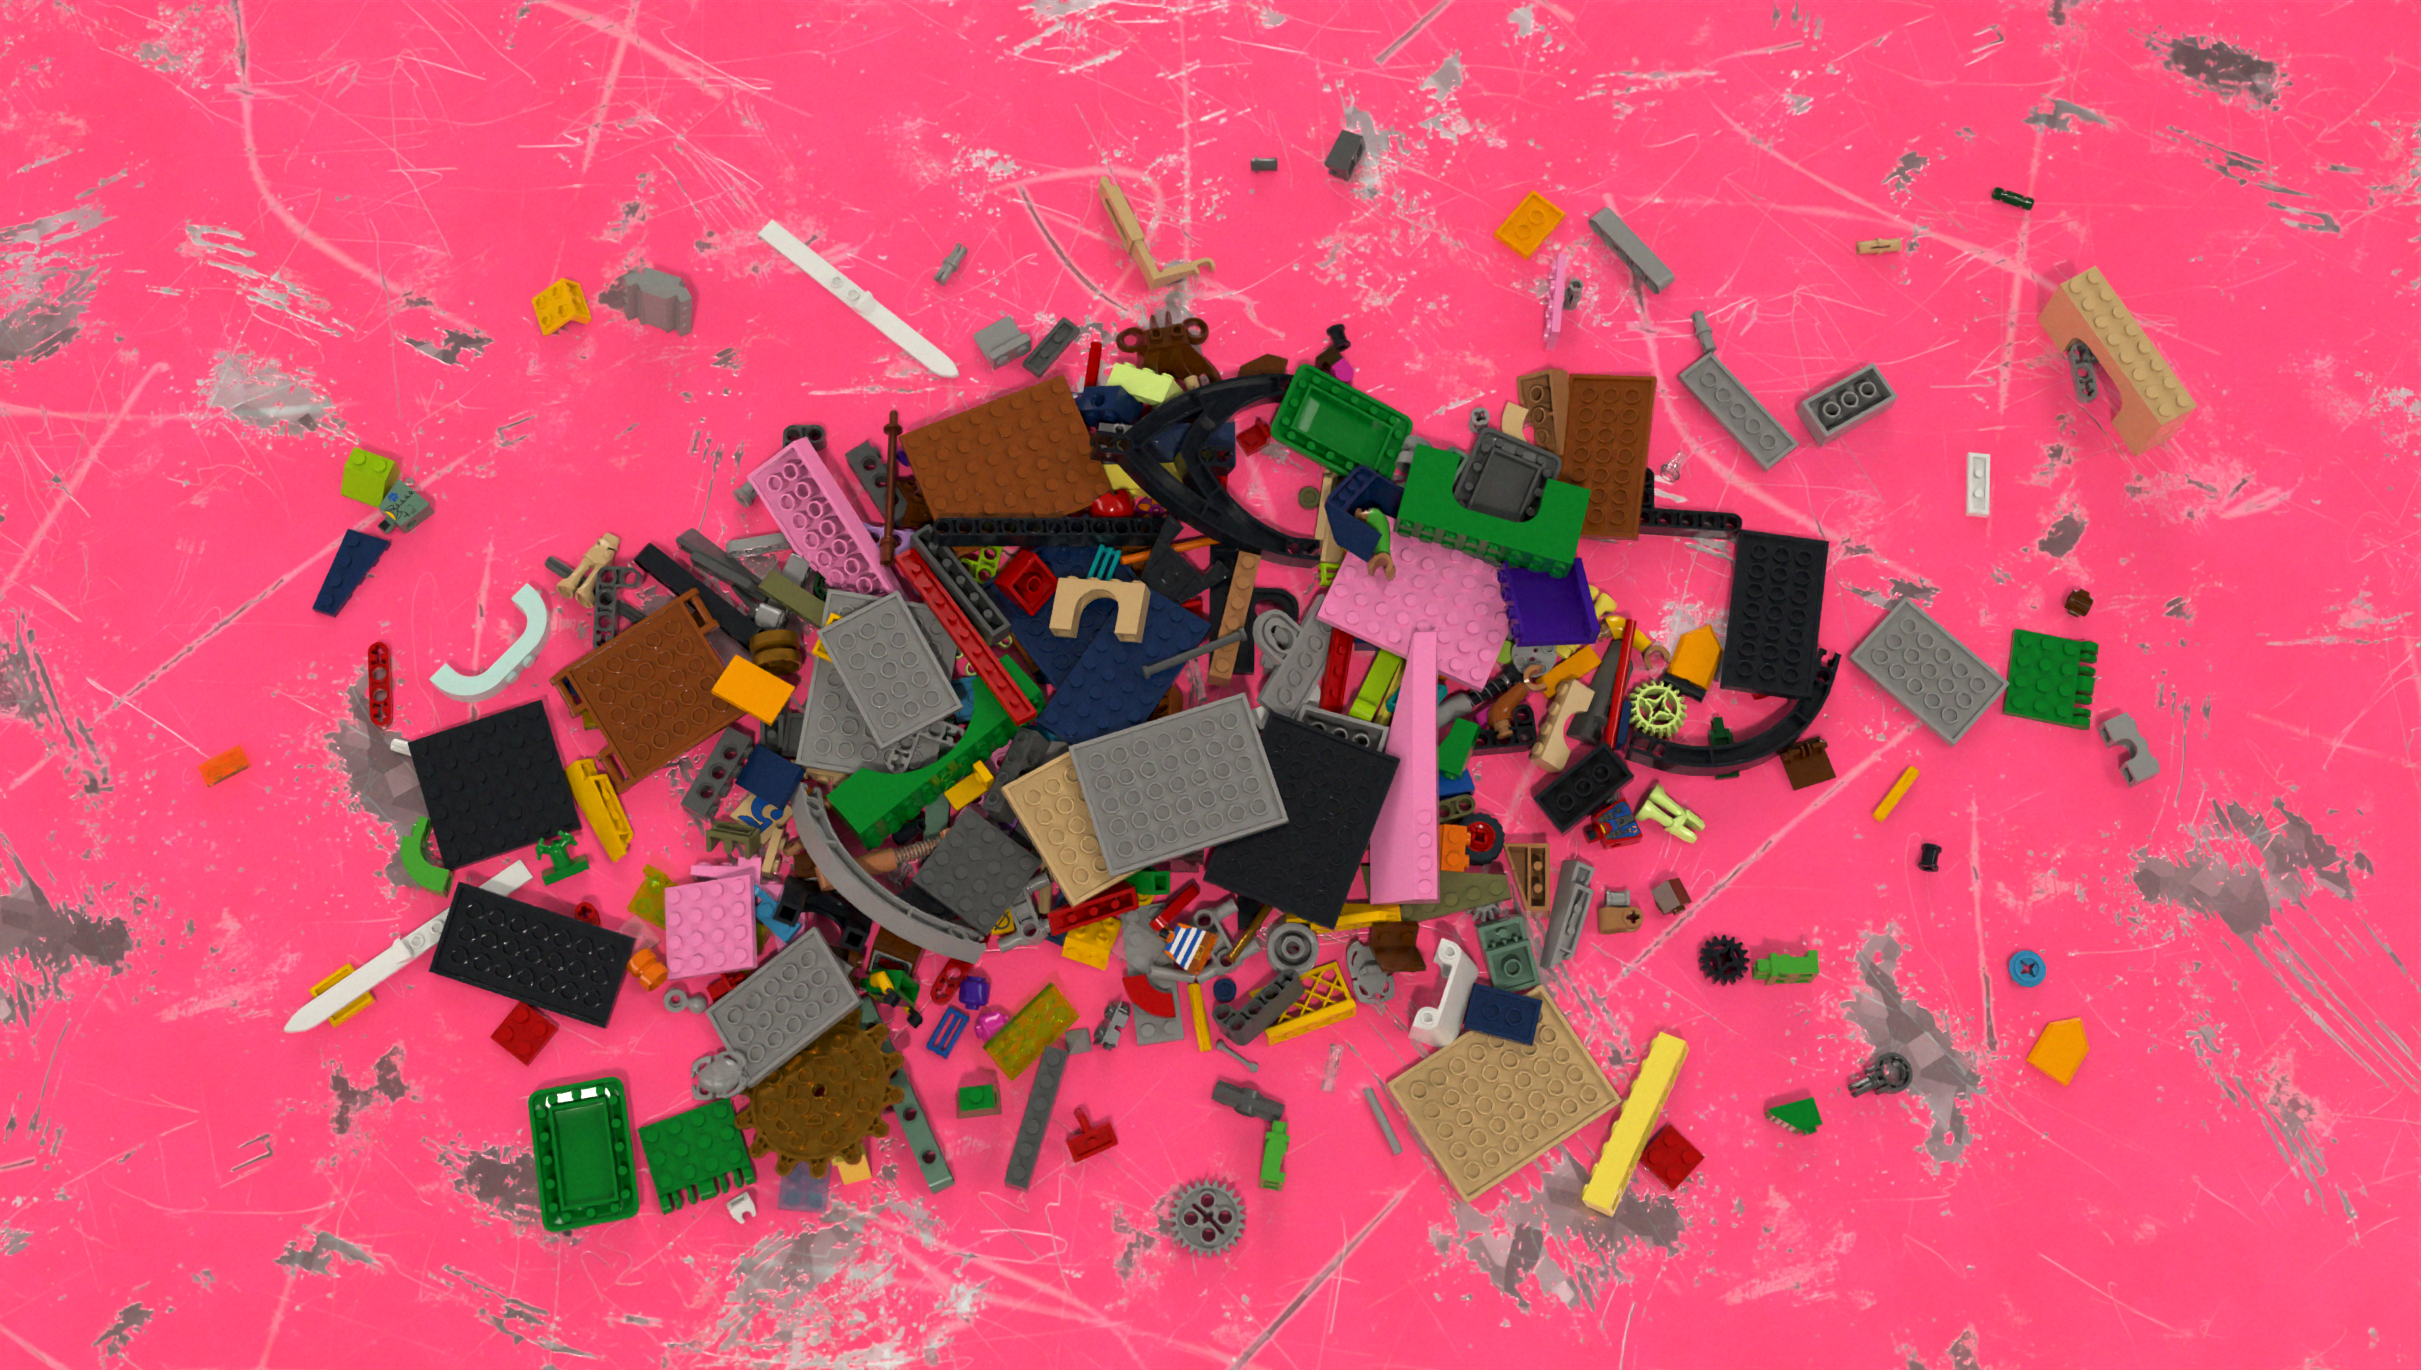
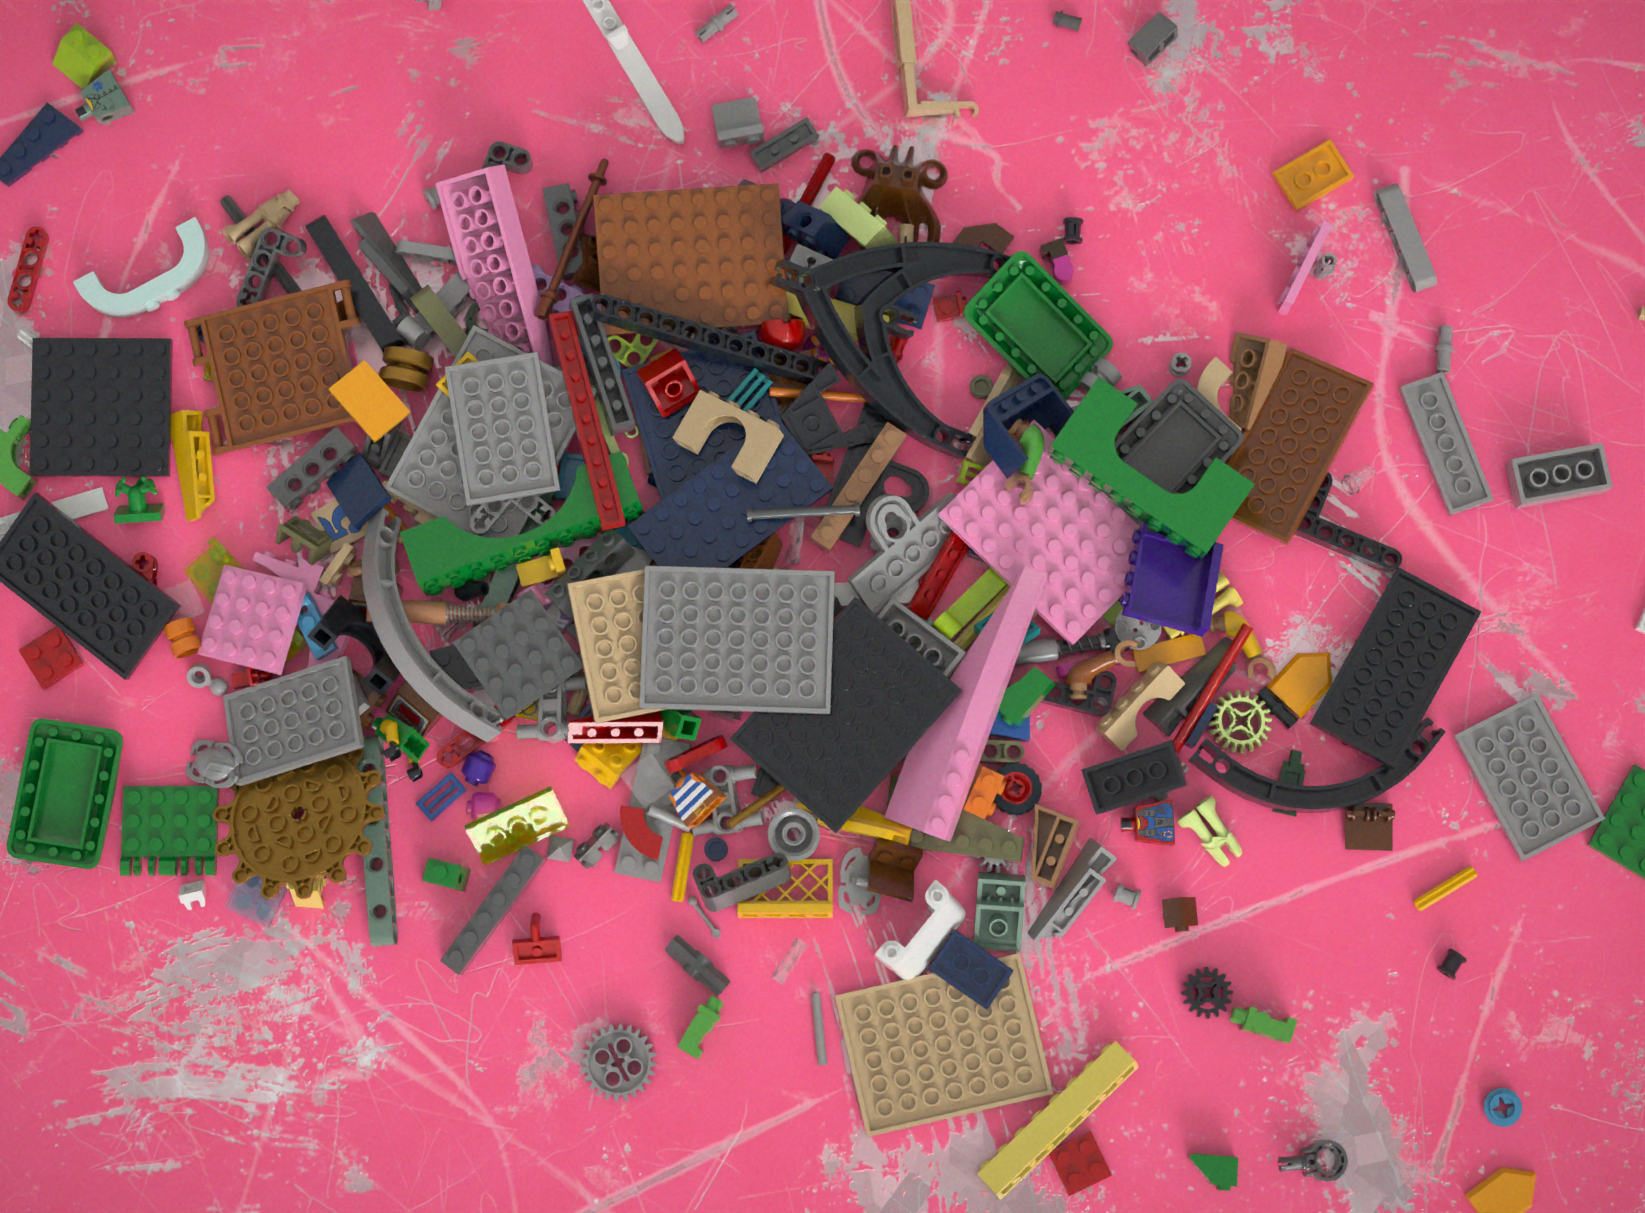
camera: 25 degrees right, 10 degrees up
medium nougat piece [1597,907,1644,935] -> none

